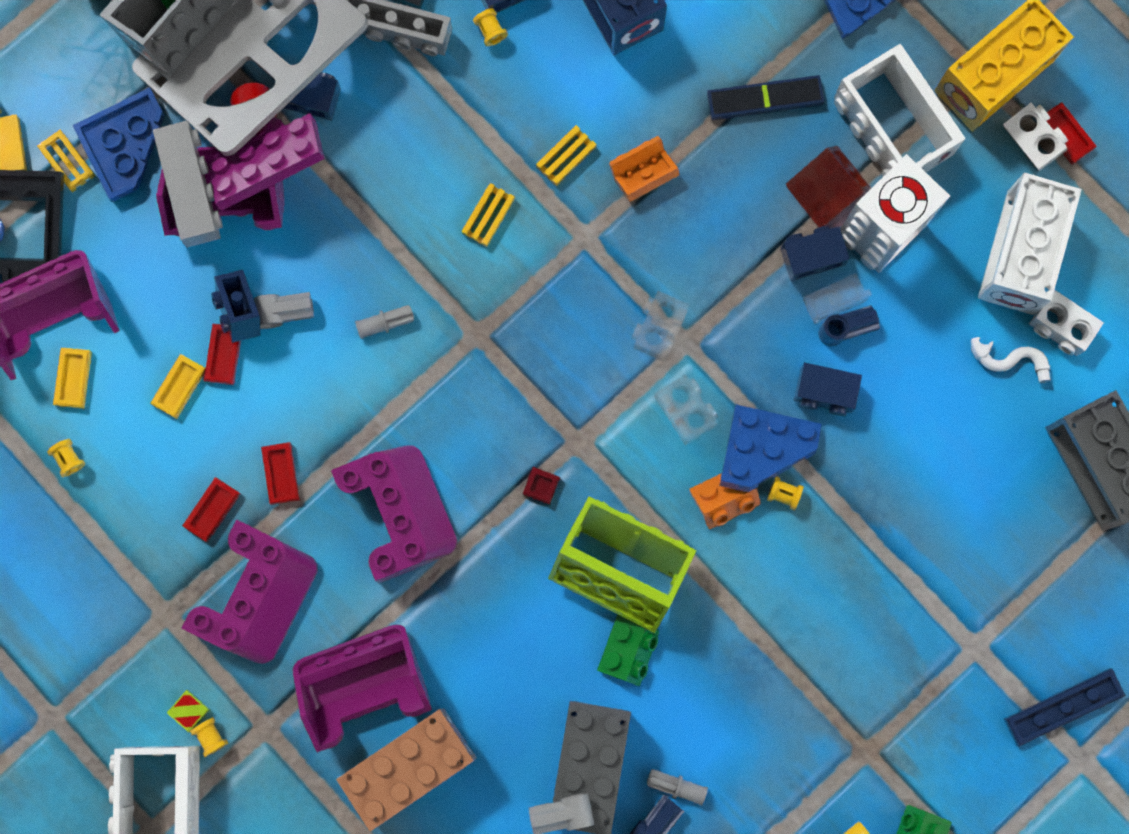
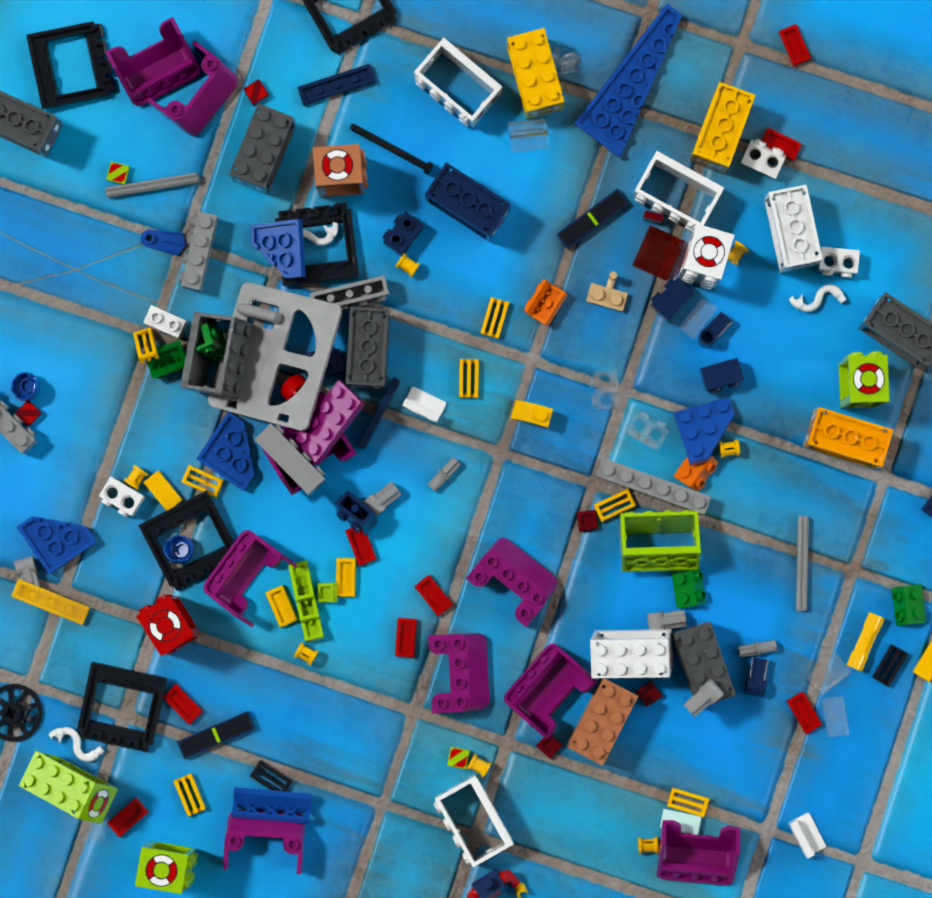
camera: 25 degrees left, 5 degrees up
none -> lime slope [288,560,324,643]
none -> lime tile [317,583,338,602]
none -> dark grey hose [346,307,390,390]
none -> dark blue tile [358,377,400,449]
none -> white panel [402,387,446,423]
none -> yellow slope [511,400,553,429]
none -> dark red tile [536,735,563,759]
none -> tan plate [586,271,628,312]
none -> white hose [590,629,673,678]
none -> yellow tile [593,489,636,522]
none -> light grey brick [595,458,711,515]
none -> dark red tile [636,680,662,707]
none -> dark red tile [642,211,663,225]
none -> light grey piece [647,610,686,629]
none -> yellow bush [727,241,749,266]
none -> light grey axle [796,516,809,611]
none -> light orange hose [803,407,893,469]
none -> lime hose [838,351,889,408]

